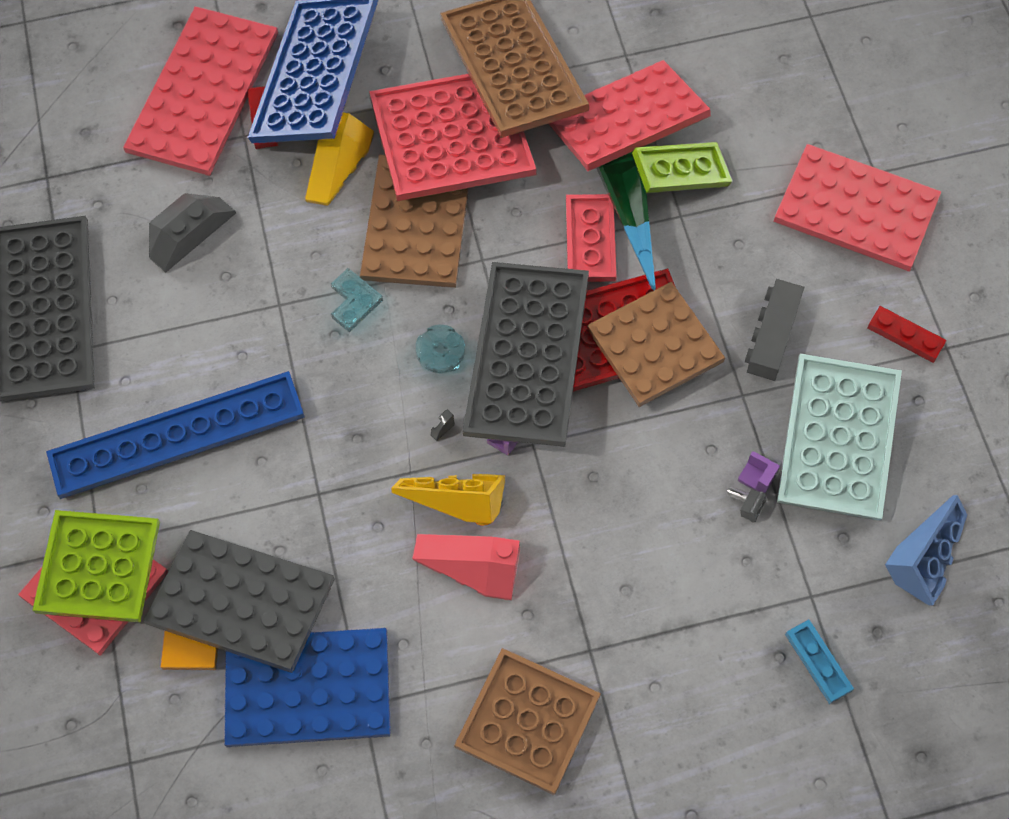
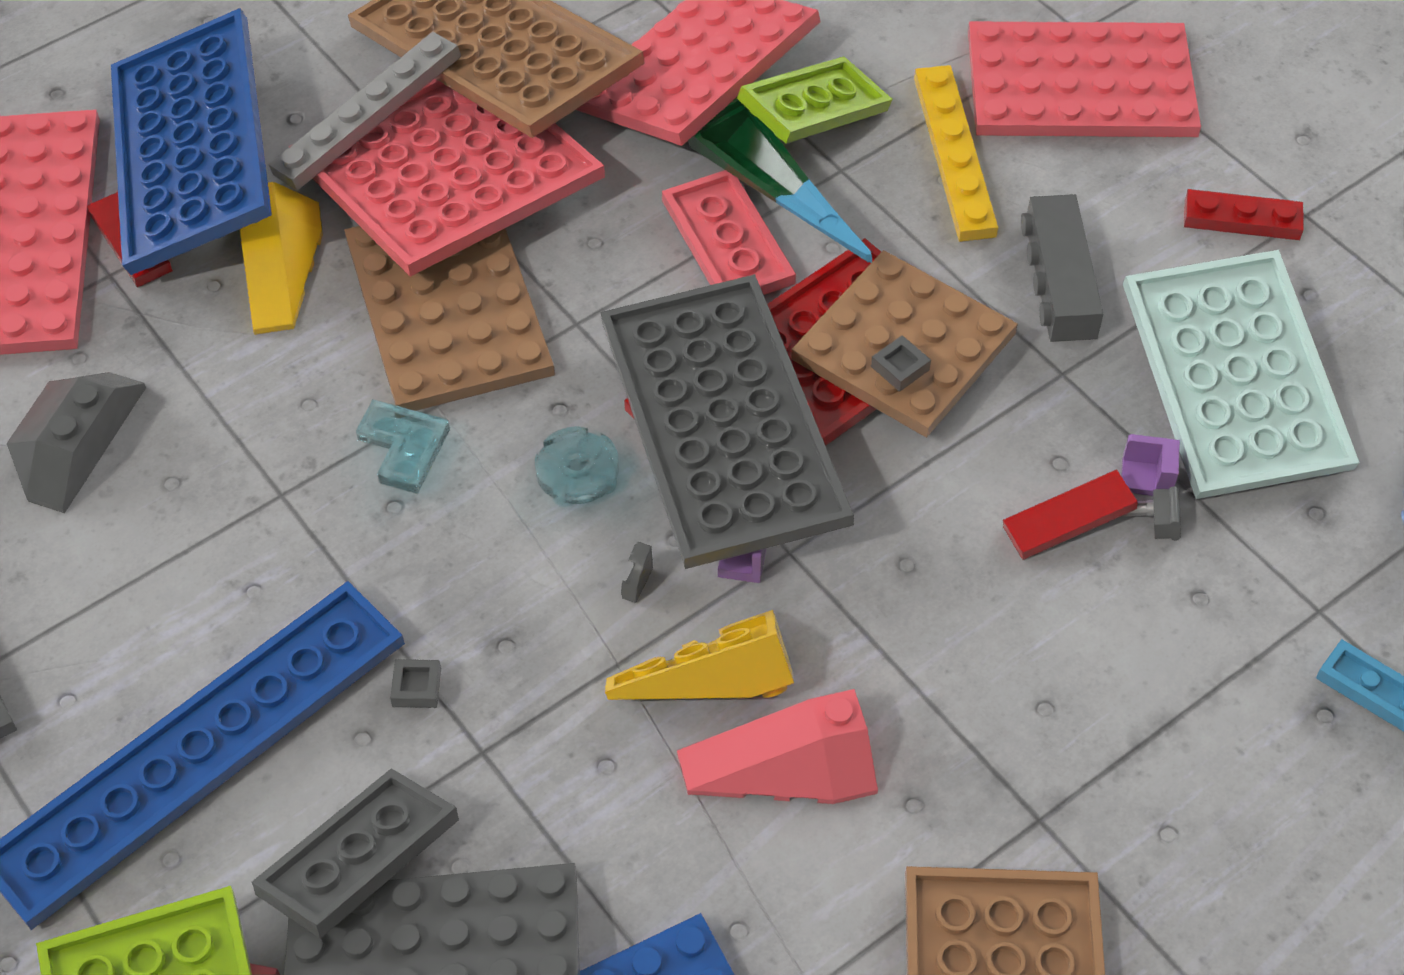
camera: 25 degrees left, 10 degrees down
none -> dark grey plate [252,768,459,939]
none -> light grey plate [268,32,461,191]
none -> dark grey plate [390,659,441,708]
none -> dark grey plate [871,335,931,392]
none -> yellow plate [914,65,998,242]
none -> red tile [1003,469,1138,560]

